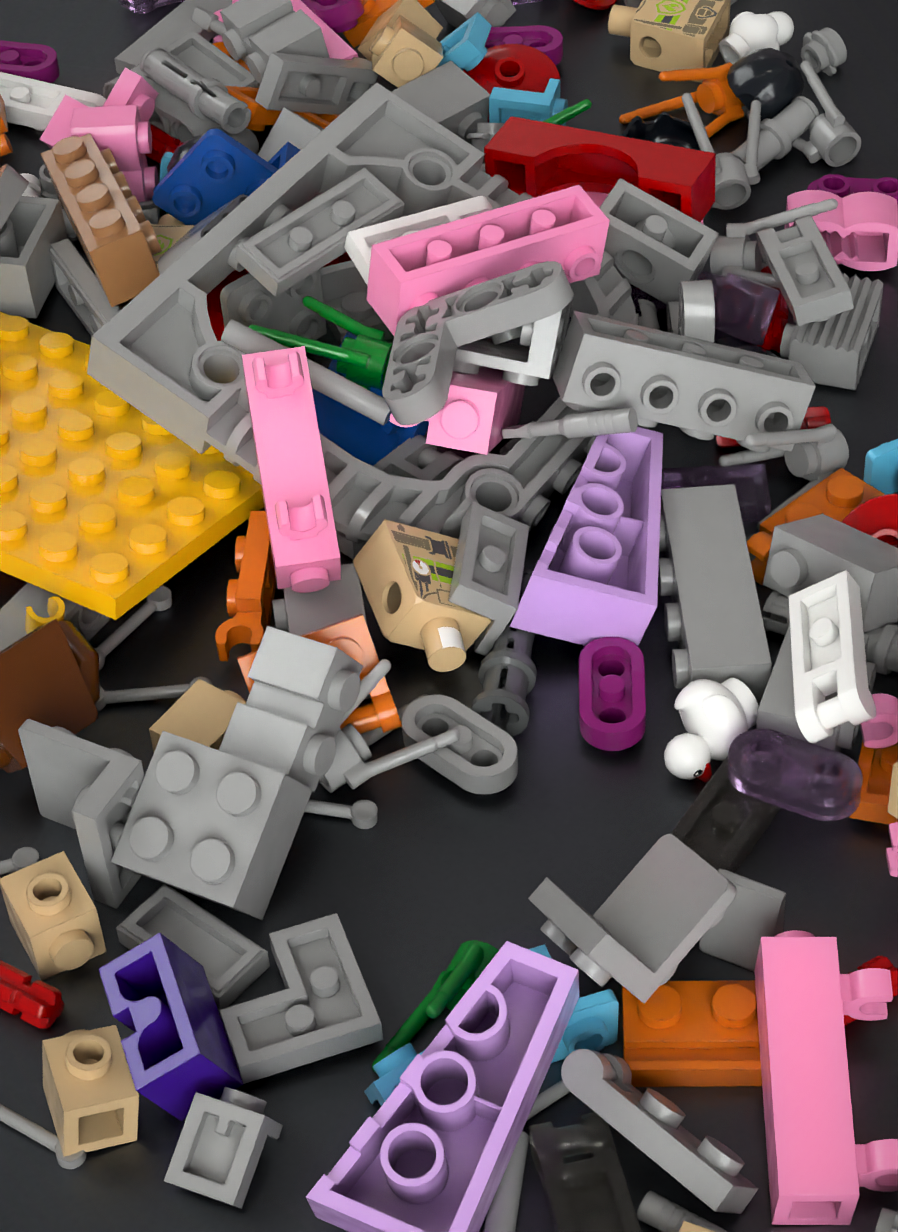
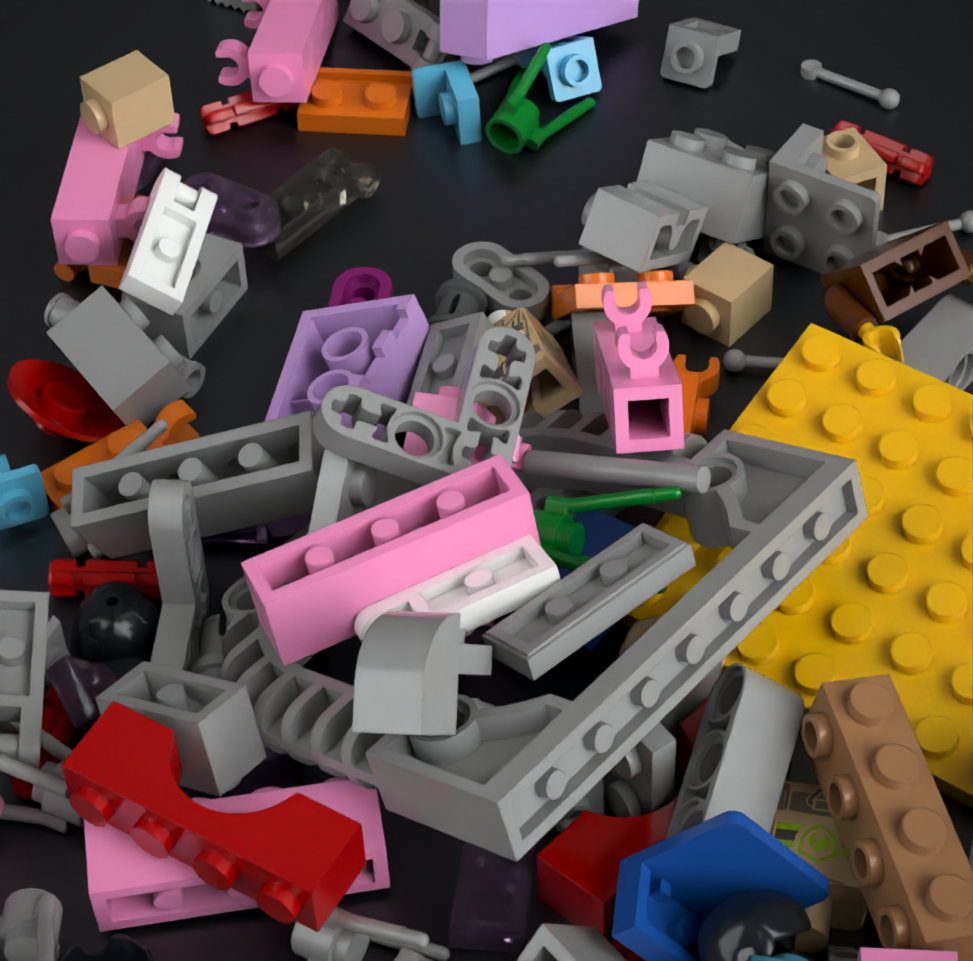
camera: 175 degrees left, 0 degrees up
tan brick [42,1025,139,1156] -> none
dark purple brick [98,933,244,1121] -> none
light grey plate [219,913,383,1084] -> none
light grey bracket [528,834,737,1004] -> none
light grey brick [658,484,772,705] -> none
white animal [664,678,759,782] -> none
light grey slope [699,868,786,972] -> none
none -> light grey brick [352,611,492,735]

